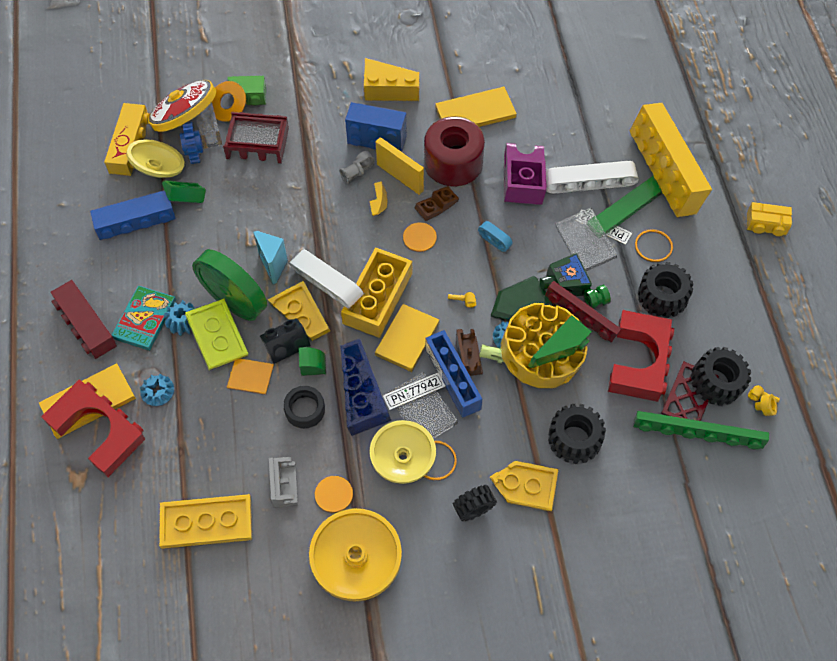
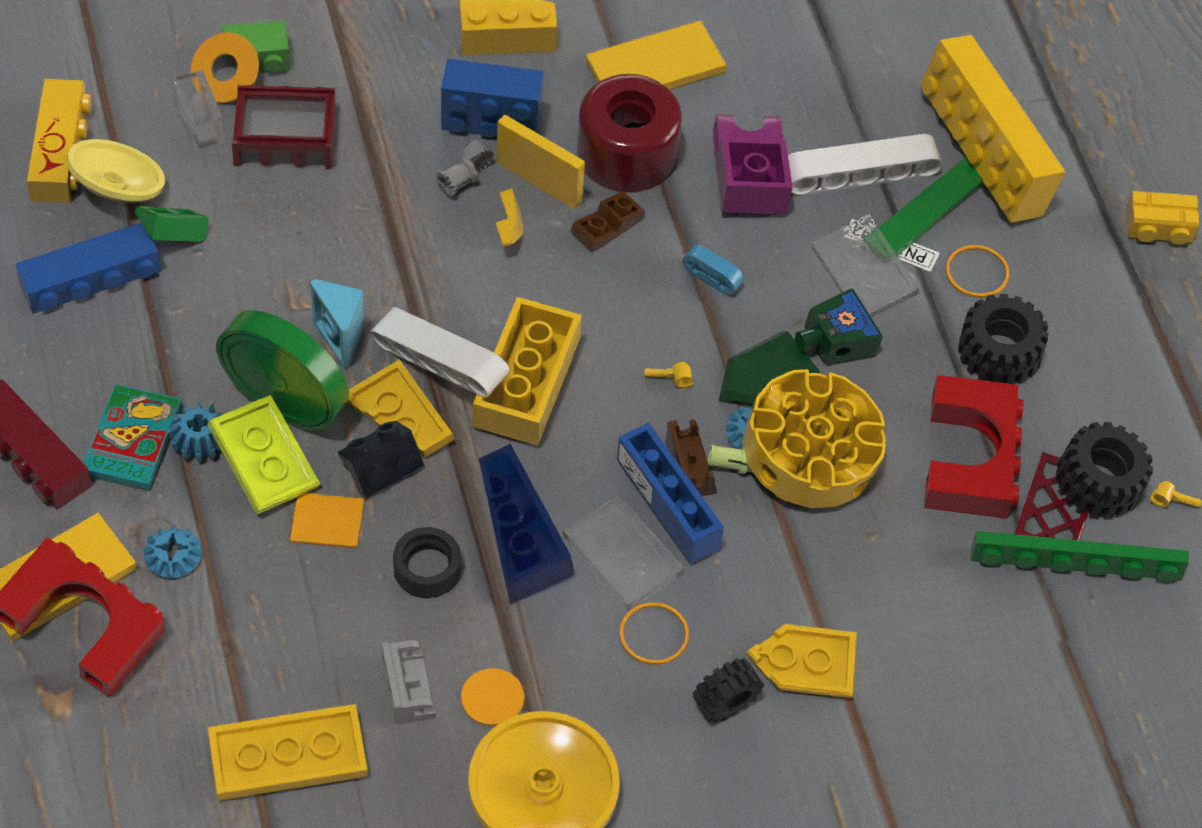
camera: 10 degrees left, 5 degrees down
dish [148,80,216,132] -> none
blue gear [180,122,204,164] -> none
green brick [299,347,326,376] -> none
light yellow dish [370,420,436,484] -> none
yellow tile [375,304,439,372] -> none
white sticker [383,372,445,410] -> none
light orange piece [403,222,437,252] -> none
green slope [528,315,592,368] -> none
dark red plate [545,281,621,343] -> none
black tyre [548,404,606,464] -> none
green wheel [583,284,611,309] -> none
yellow tile [755,394,777,416] -> none

